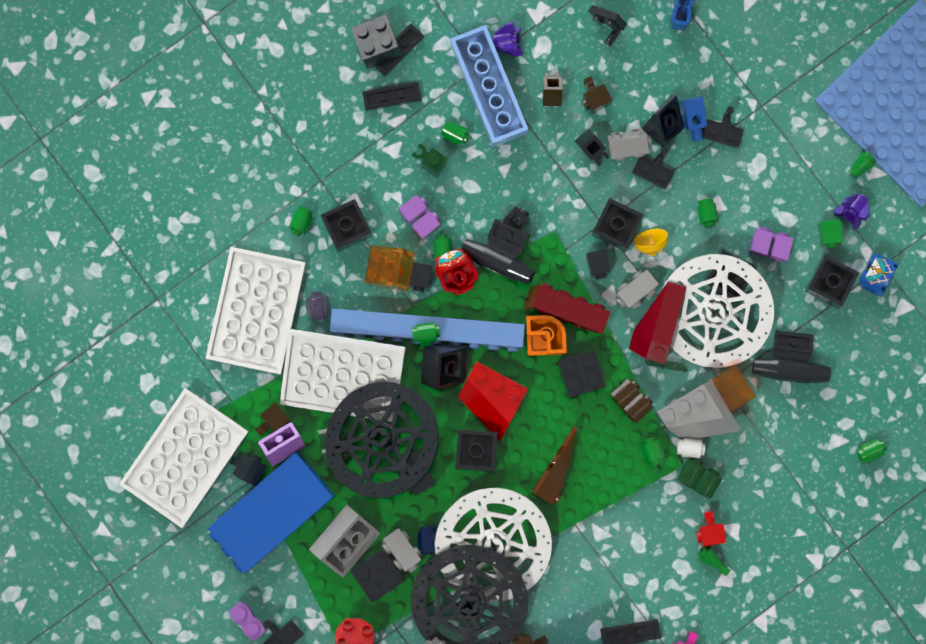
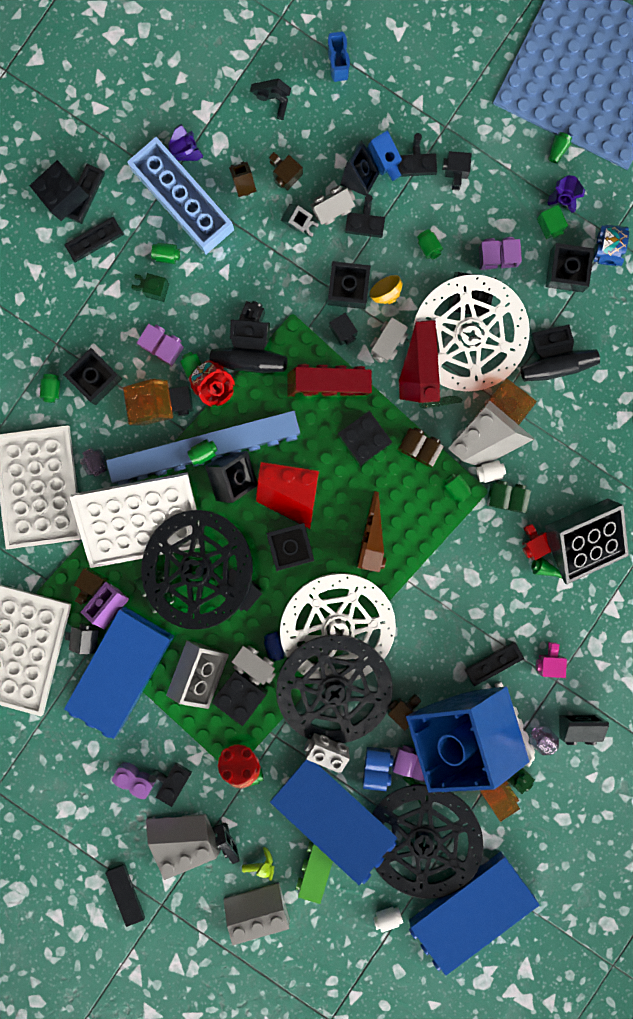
camera: 10 degrees left, 5 degrees up
orange brick [526,315,567,356] -> none
none -> black brick [442,151,472,191]
none -> black slope [545,498,629,584]

